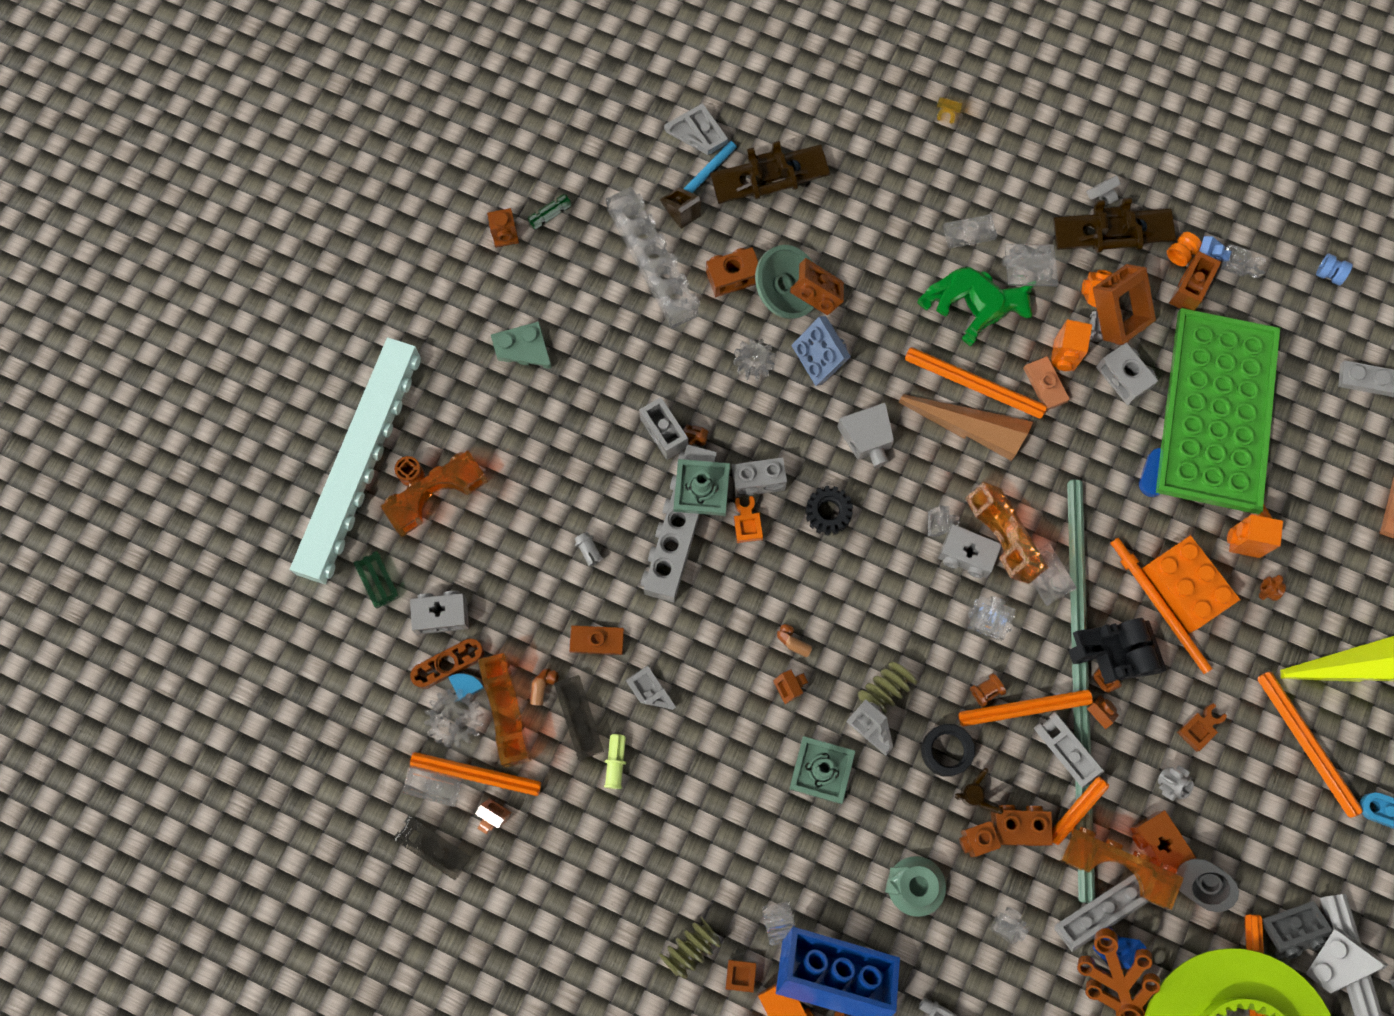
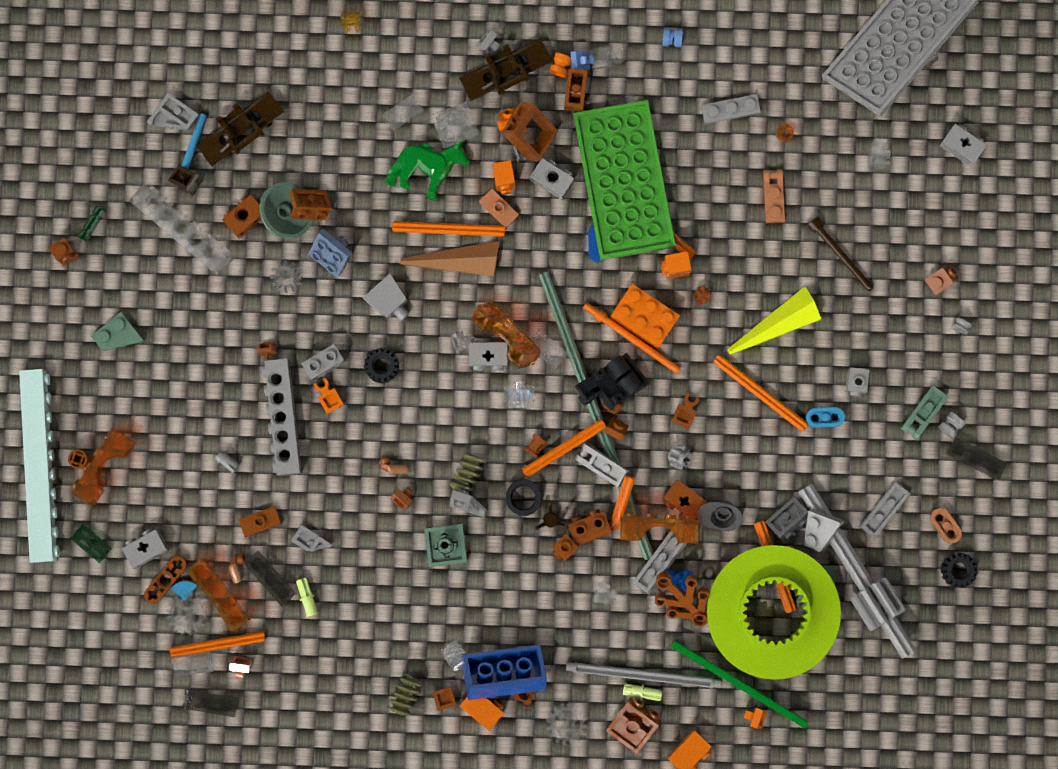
camera: 15 degrees left, 10 degrees up
light grey brick [639,397,688,460] -> none
sand green plate [673,459,730,516] -> none
sand green piece [885,856,946,917] -> none

